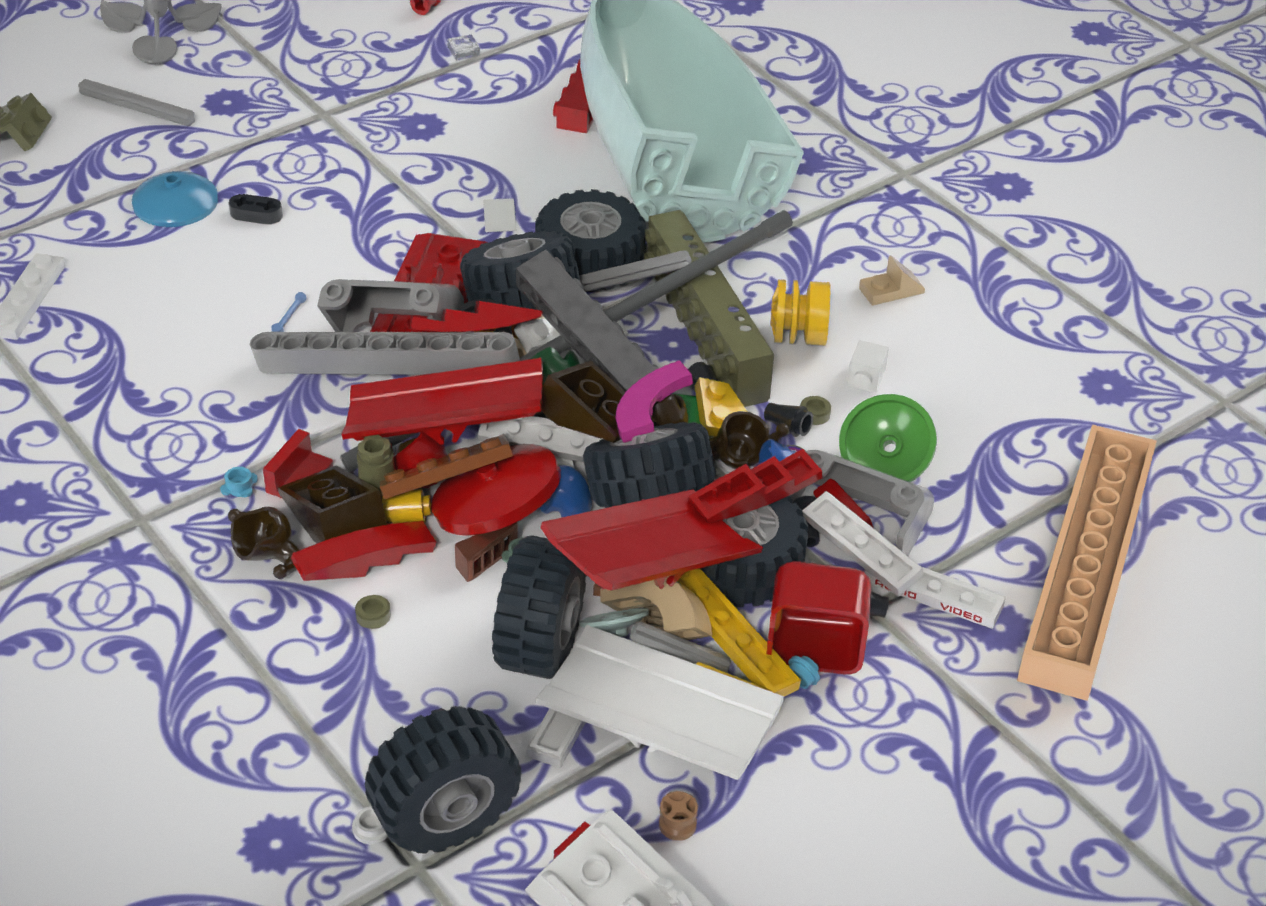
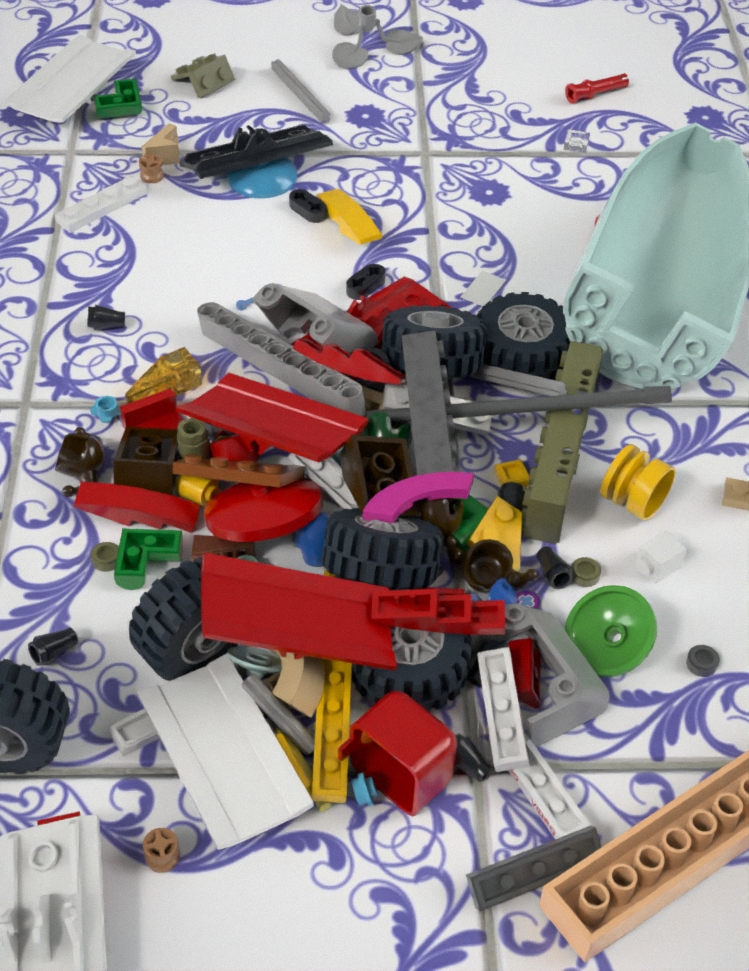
camera: 35 degrees right, 5 degrees up
none -> black cone [28,627,78,666]
none -> black cone [87,304,125,330]
none -> green brick [114,528,183,590]
none -> clear yellow slope [125,347,202,404]
none -> medium nougat wheel [139,154,164,184]
none -> tan slope [141,123,180,165]
none -> black hinge [179,124,333,179]
none -> yellow slope [317,188,382,245]
none -> black beam [346,264,386,300]
none -> dark grey tile [466,825,602,911]
none -> yellow tile [494,459,530,487]
none -> dark grey tile [686,645,720,677]

